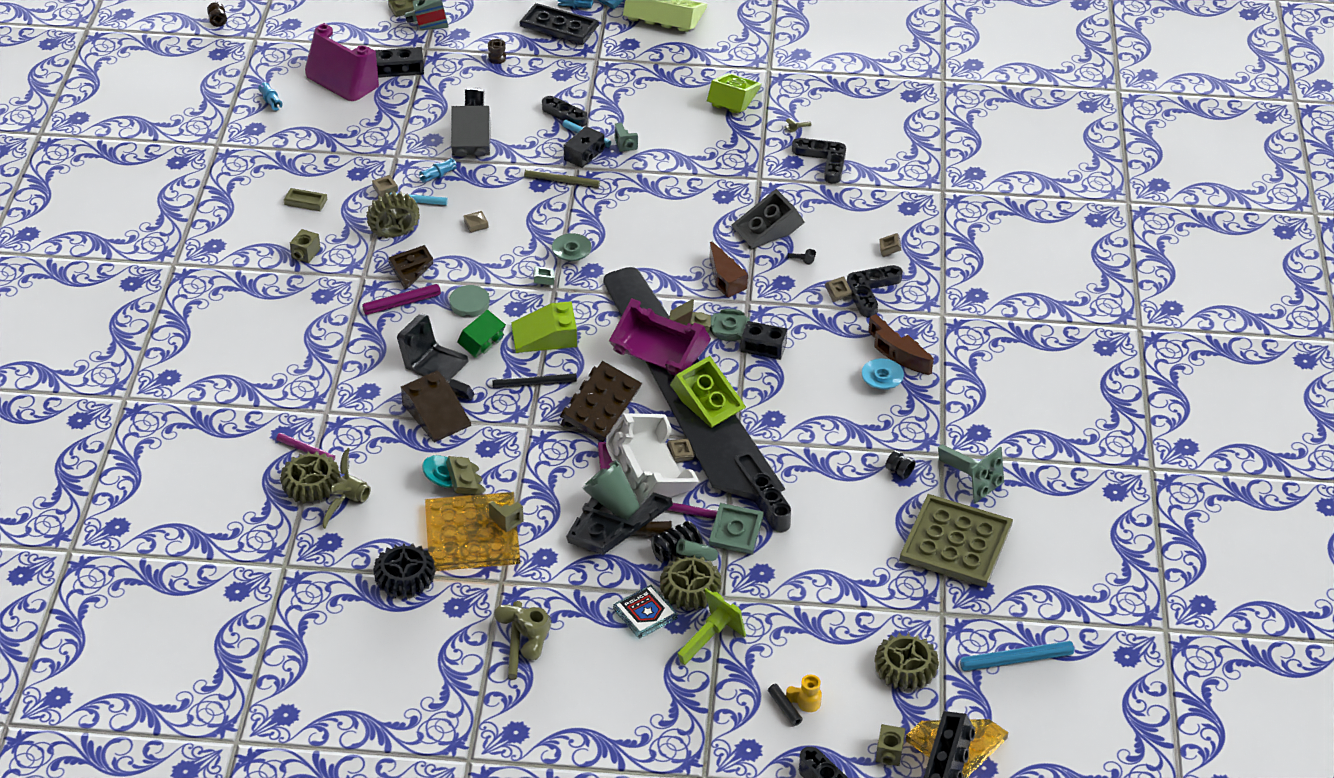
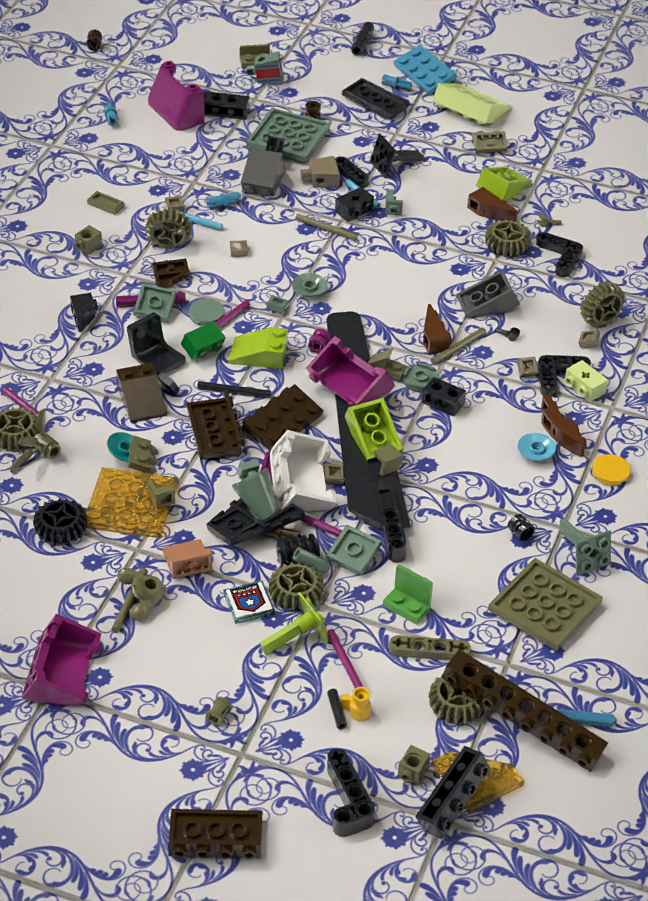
camera: 15 degrees right, 0 degrees up
none -> magenta windscreen [21,614,102,707]
none -> black slope [70,292,98,332]
none -> sand green tile [133,283,177,323]
none -> nougat bracket [163,539,212,579]
none -> dark brown bracket [186,391,244,460]
none -> olive bush [205,697,232,726]
none -> magenta bar [216,300,250,329]
none -> sand green tile [237,459,260,479]
none -> sand green plate [246,108,330,162]
none -> dark tan torso [300,156,340,188]
none -> magenta wheel [308,328,331,354]
none -> magenta bar [327,629,364,688]
none -> black piece [370,133,424,179]
none -> olive panel [373,444,403,476]
none -> bright green bracket [383,564,433,625]
none -> olive beam [389,635,471,661]
none -> olive bar [431,327,486,365]
none -> dark brown brick [442,649,609,772]
none -> reddish brown slope [467,187,518,222]
none -> olive bracket [471,130,507,153]
none -> olive gear [485,219,531,257]
none -> yellowish green brick [564,360,608,402]
none -> olive gear [580,281,626,328]
none -> yellow tile [592,454,631,486]

